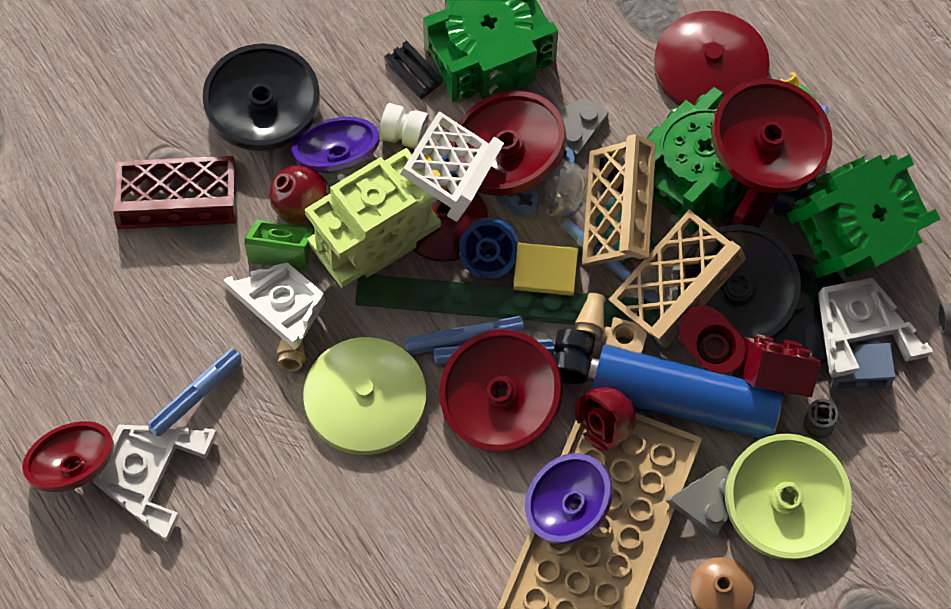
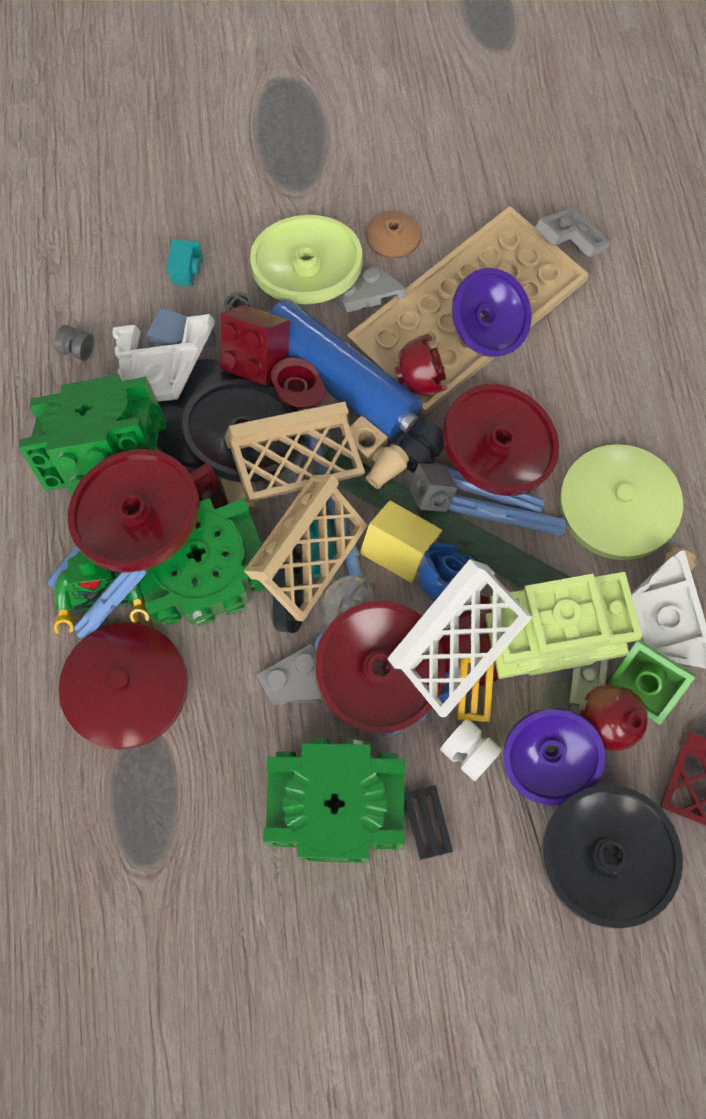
camera: 150 degrees left, 5 degrees up
none -> teal brick [167,239,204,287]
none -> dark grey brick [409,463,457,512]

